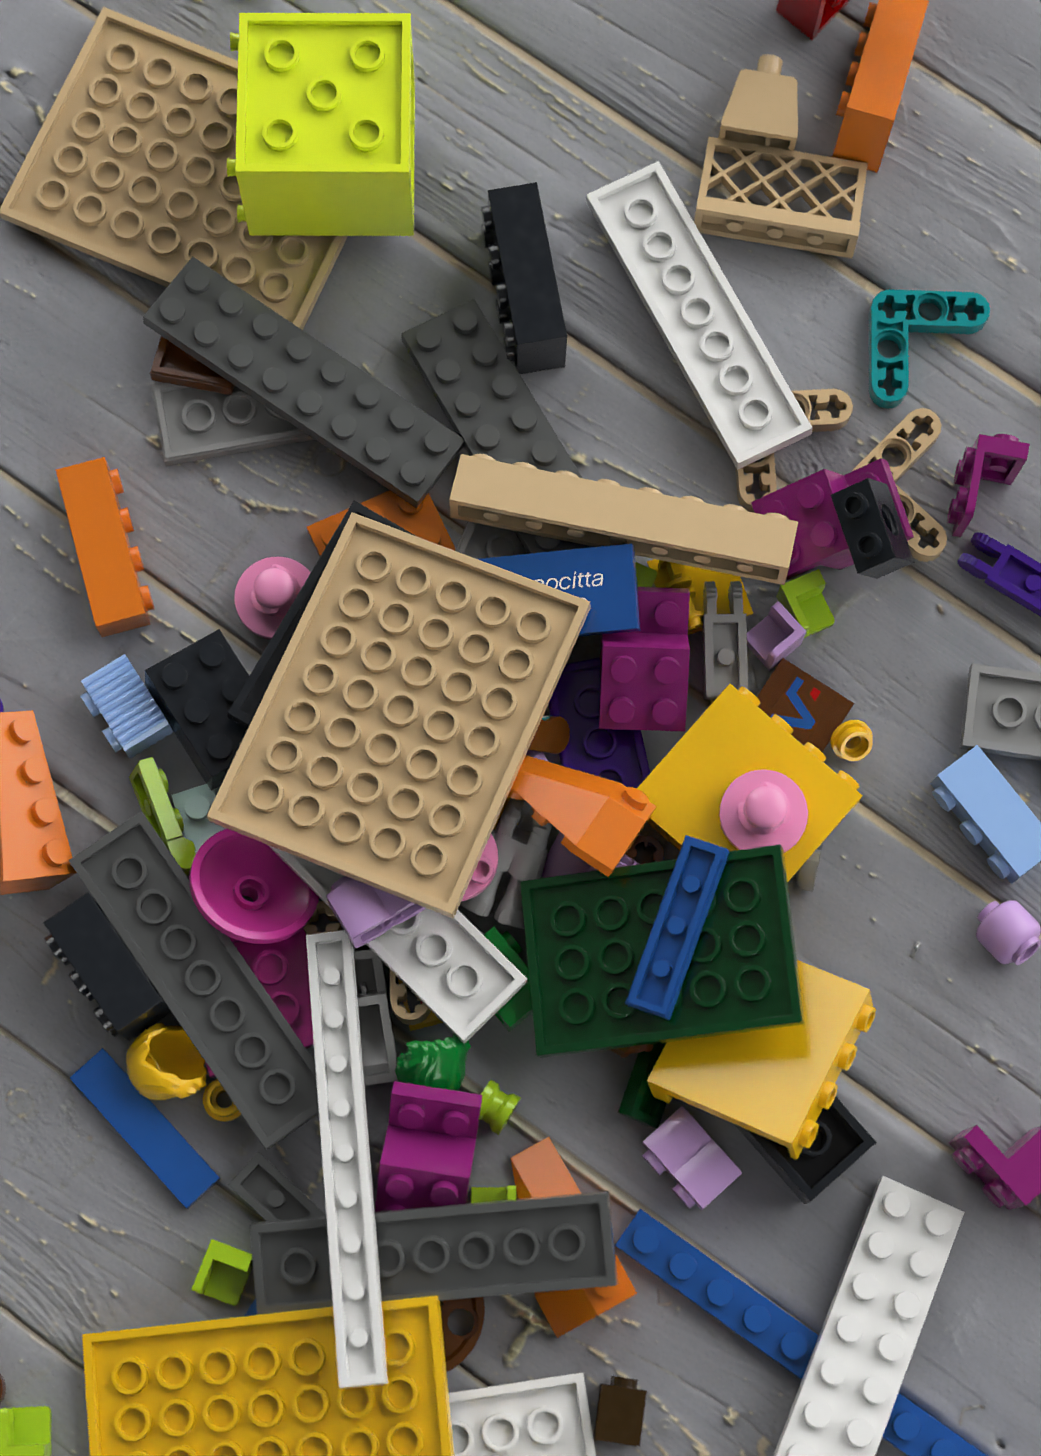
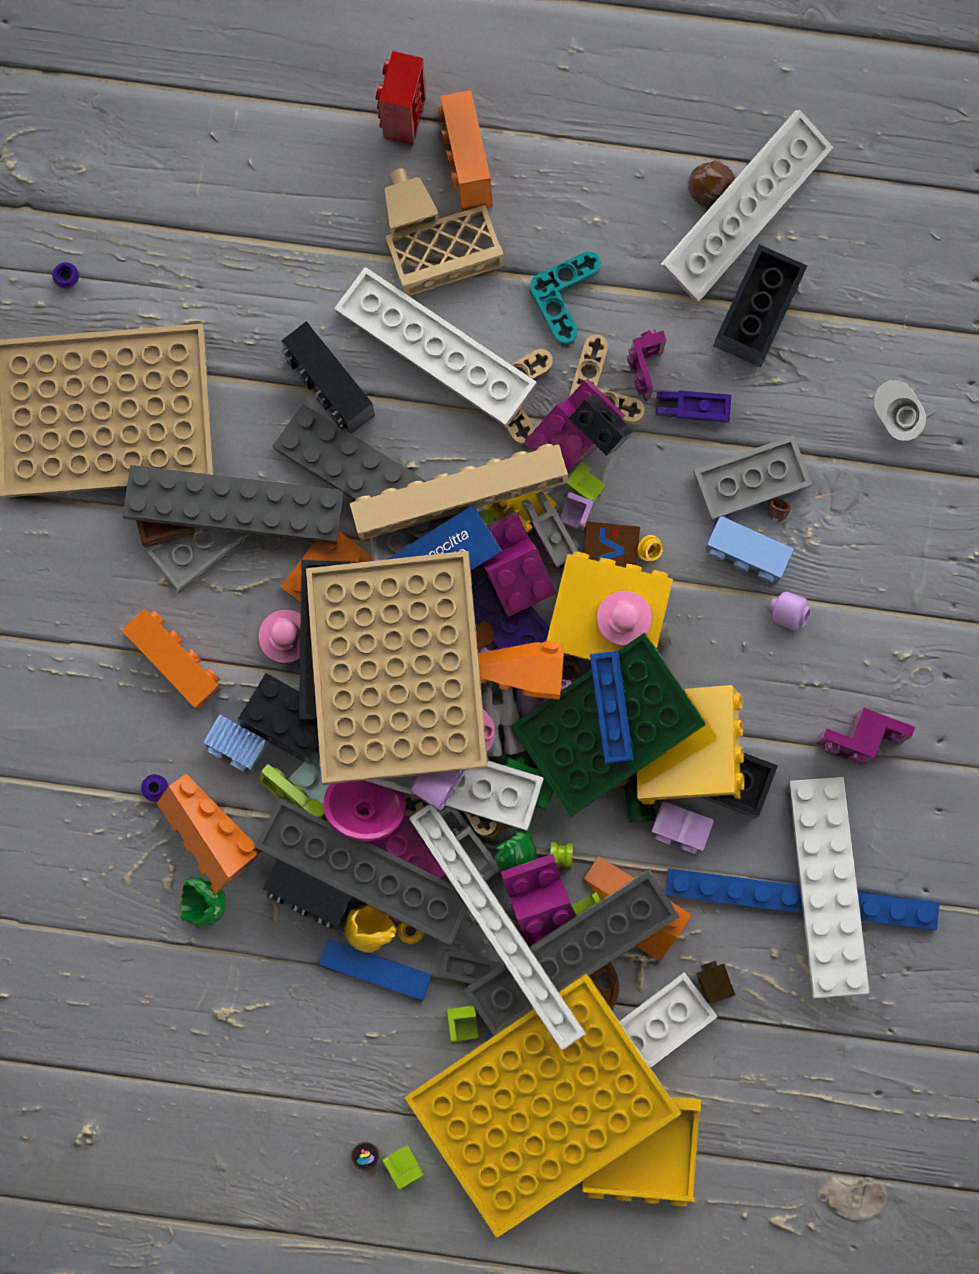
camera: 25 degrees left, 5 degrees up
neon yellow piece [227,13,415,236] -> none

